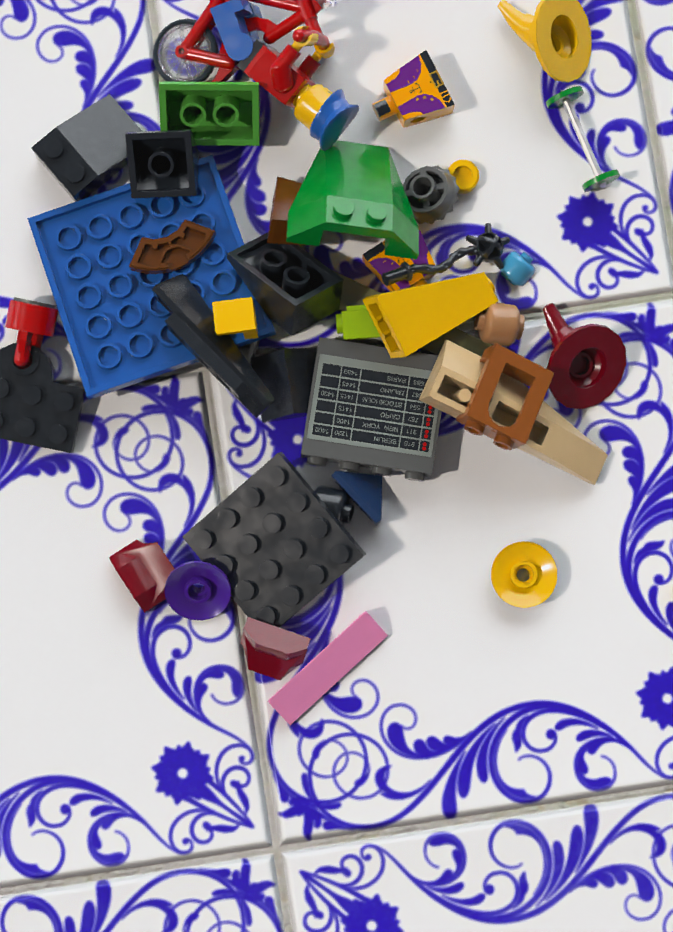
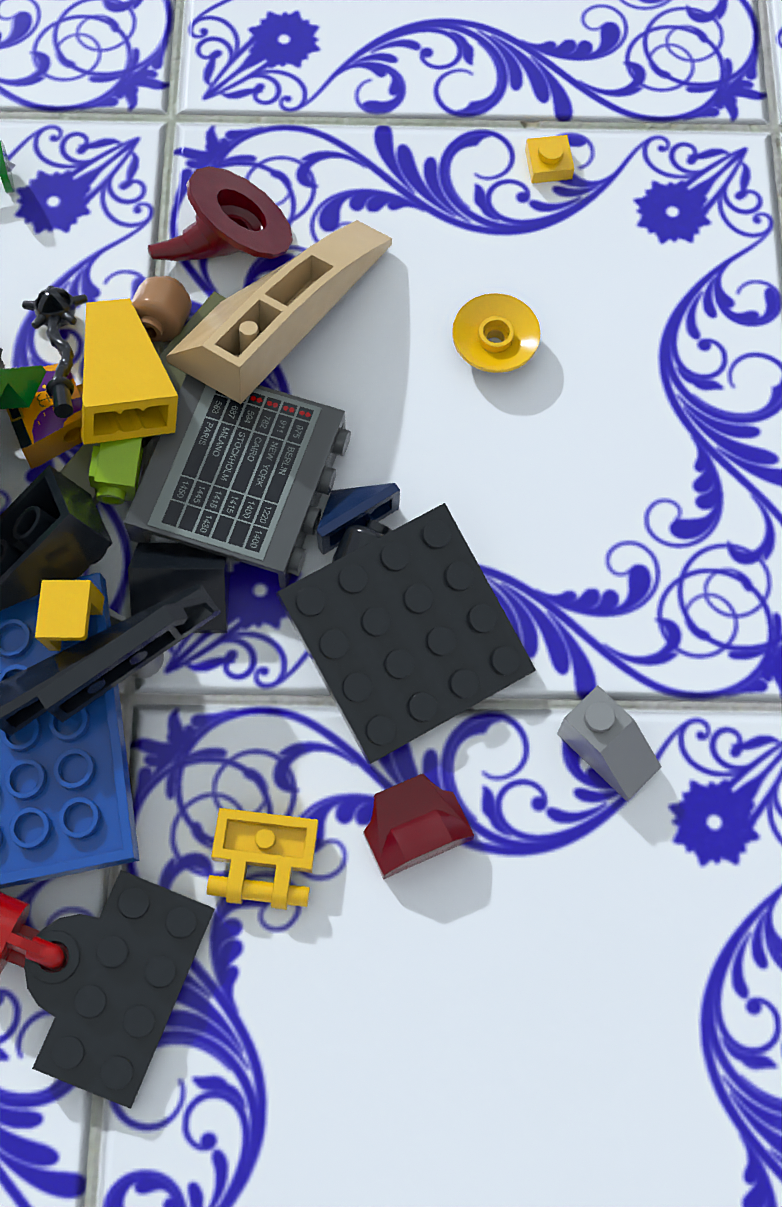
camera: 85 degrees left, 15 degrees down
dark purple dish [165,561,231,620] -> none
slope [240,617,311,680] -> none
bright pink slope [268,611,388,725] -> none
dark orange panel [455,343,554,450] -> none
dark azure piece [500,251,535,286] -> none
none -> yellow plate [207,808,319,910]
none -> light grey slope [557,685,662,801]

